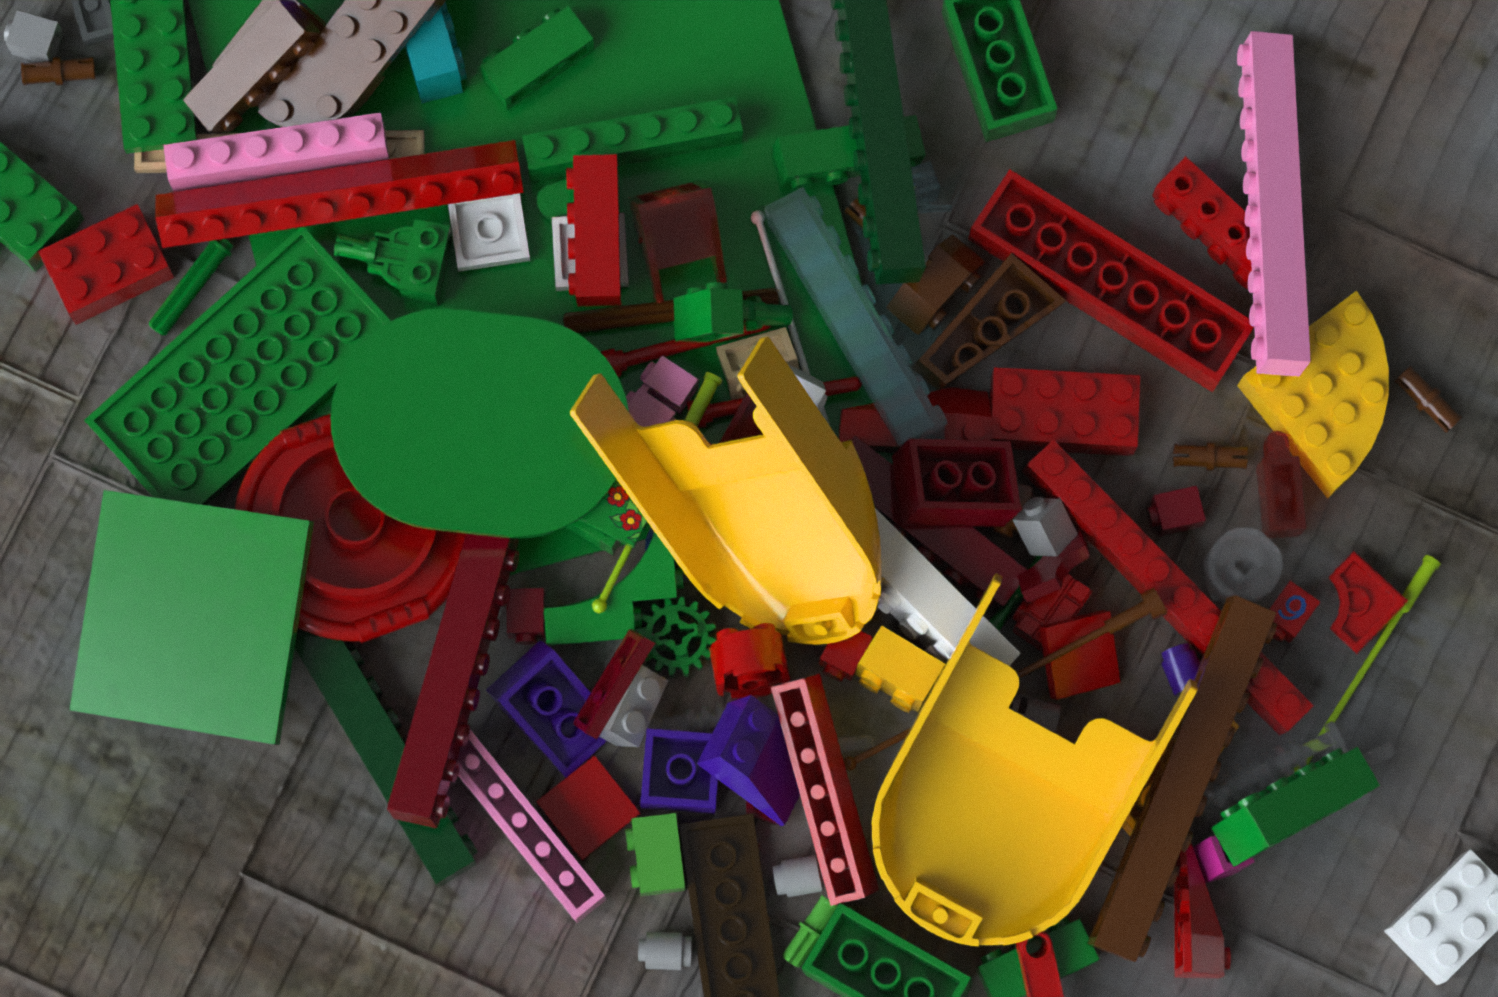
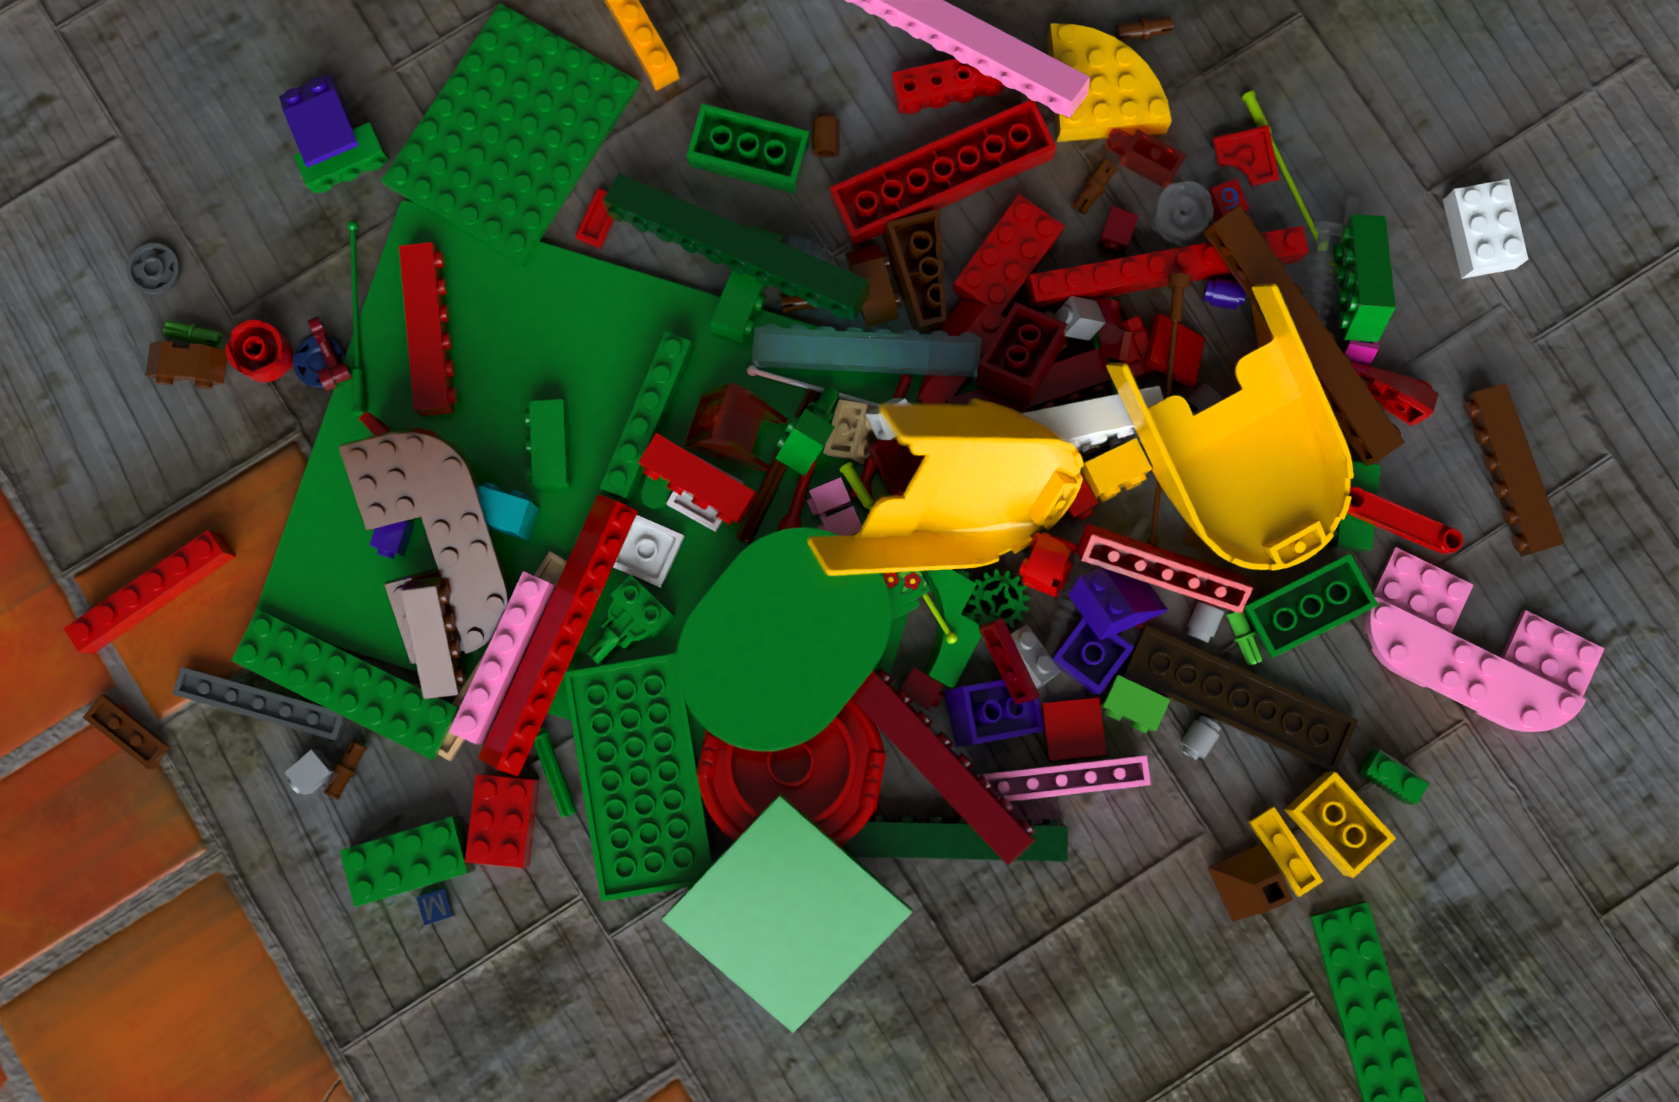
camera: 50 degrees left, 5 degrees up
none -> reddish brown brick [812,113,840,158]

